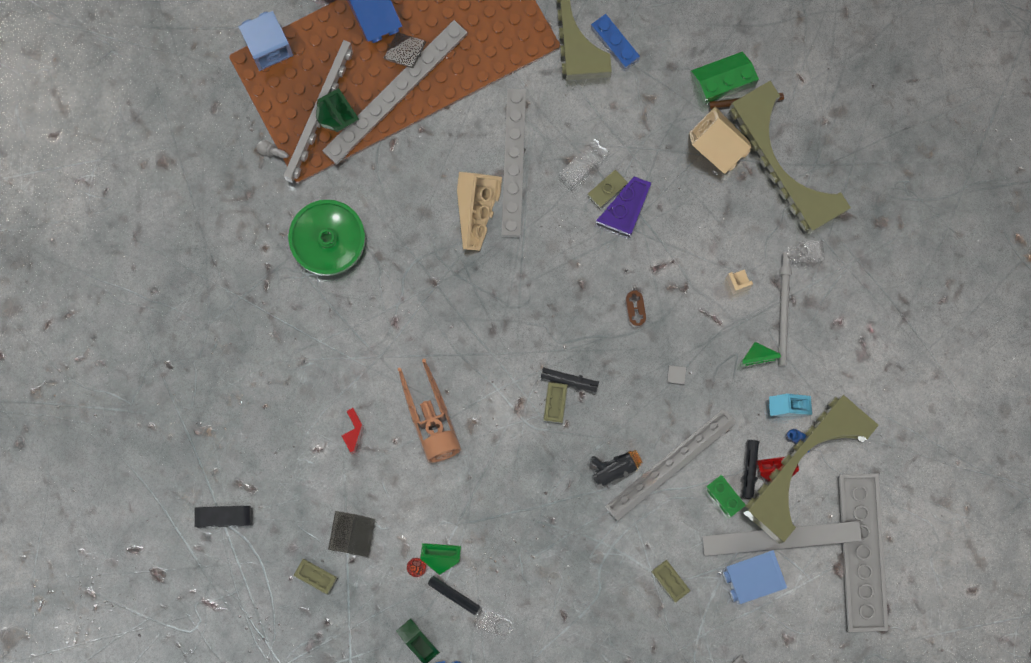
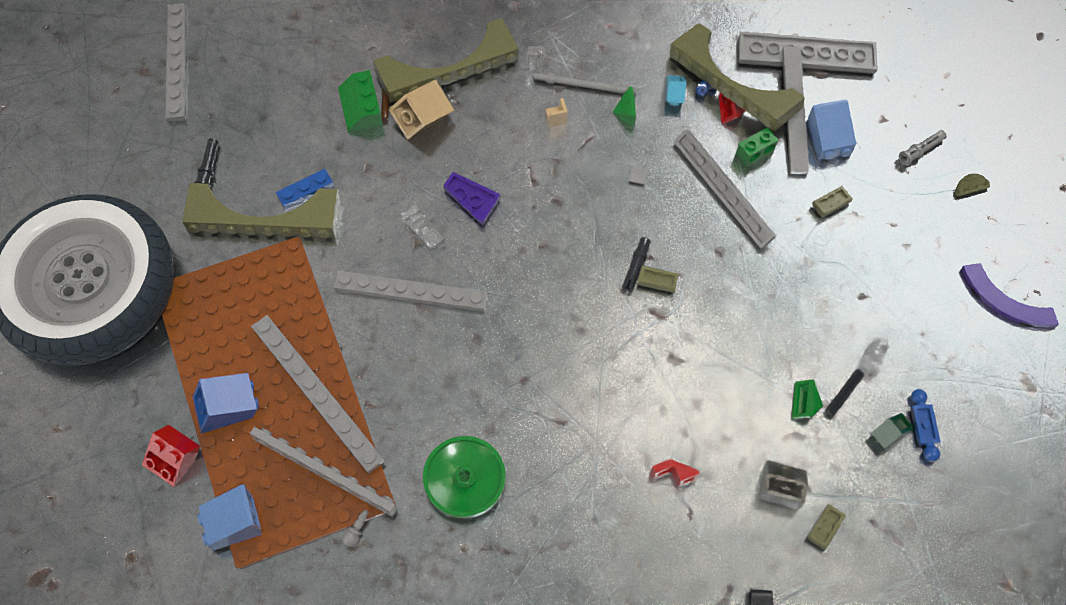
camera: 85 degrees left, 15 degrees down
dark green slope [316,88,359,132] -> none
clear smoke piece [384,32,426,68] -> none
nougat piece [398,359,462,463] -> none
clear red tile [407,558,426,578] -> none
tan wedge [457,172,502,251] -> none
olive plate [587,169,628,209] -> none
black piece [590,450,643,487] -> none
reddish brown beam [625,291,646,327] -> none
black pin [742,440,760,499] -> none

